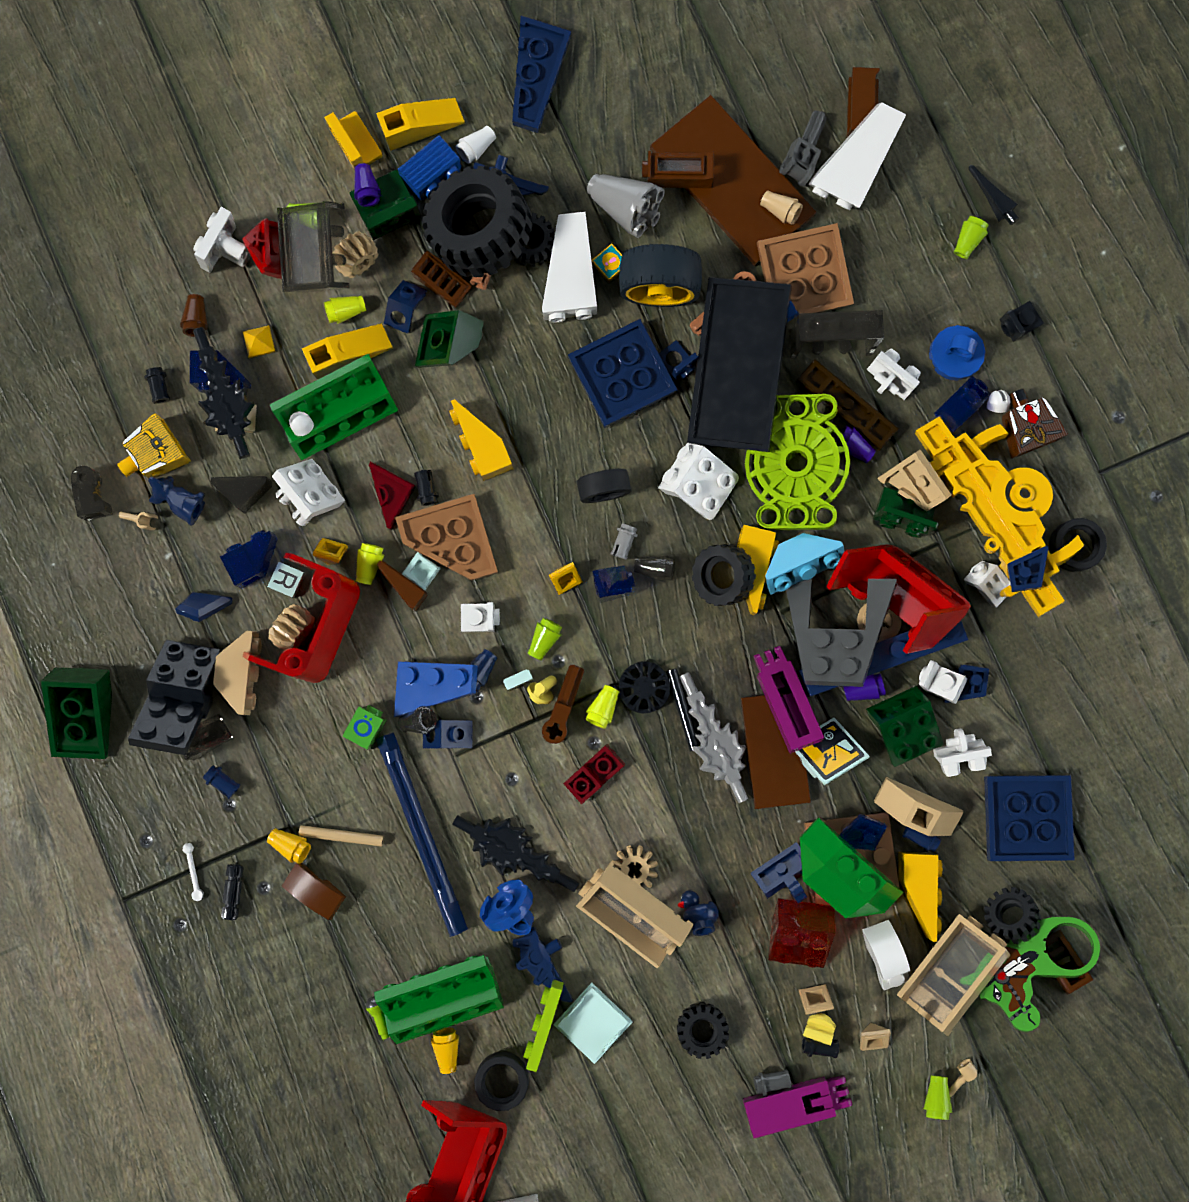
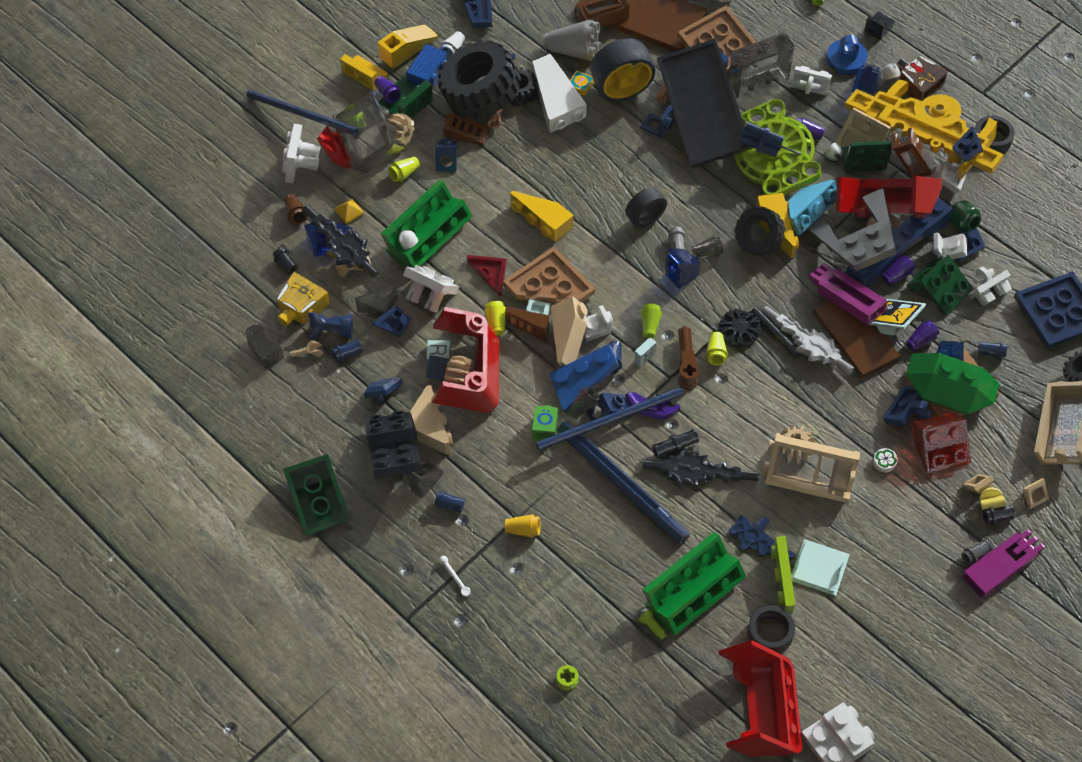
camera: 20 degrees left, 25 degrees down
clear blue slope [220,530,278,589] -> none
black axle [221,864,244,920] -> none
reddish brown slope [282,863,346,920] -> none
tan bar [299,825,384,847] -> none
yellow slope [302,323,393,379] -> none
black pin [414,470,439,506] -> none
dark green slope [415,310,484,368] -> none
yellow cone [431,1027,459,1074] -> none
blue tile [480,879,534,935] -> none
light yellow plate [527,675,557,704] -> none
yellow slope [549,562,583,595] -> none
dark red slope [563,744,625,804] -> none
dark blue plate [568,319,677,429] -> none
white bracket [658,443,739,520] -> none
black tyre [677,1002,729,1059] -> none
dark blue animal [678,890,719,936] -> none
tan cone [760,190,803,225] -> none
dark brown plate [796,359,899,451] -> none
white brick [862,920,910,990] -> none
tan slope [874,777,964,836] -> none
yellow slope [898,852,943,942] -> none
none -> dark blue piece [246,90,359,136]
none -> dark blue pin [332,339,362,362]
none -> dark blue piece [372,305,412,337]
none -> dark blue plate [426,355,450,381]
none -> dark blue piece [536,387,684,451]
none -> tan slope [550,297,587,366]
none -> lime bush [556,665,579,690]
none -> dark purple piece [625,392,680,420]
none -> black pin [652,429,699,459]
none -> dark blue piece [739,121,802,158]
none -> white hinge [824,142,843,161]
none -> white tile [873,448,898,473]
none -> reddish brown window [891,127,932,179]
none -> dark purple cone [906,320,940,352]
none -> dark green head [949,200,981,232]

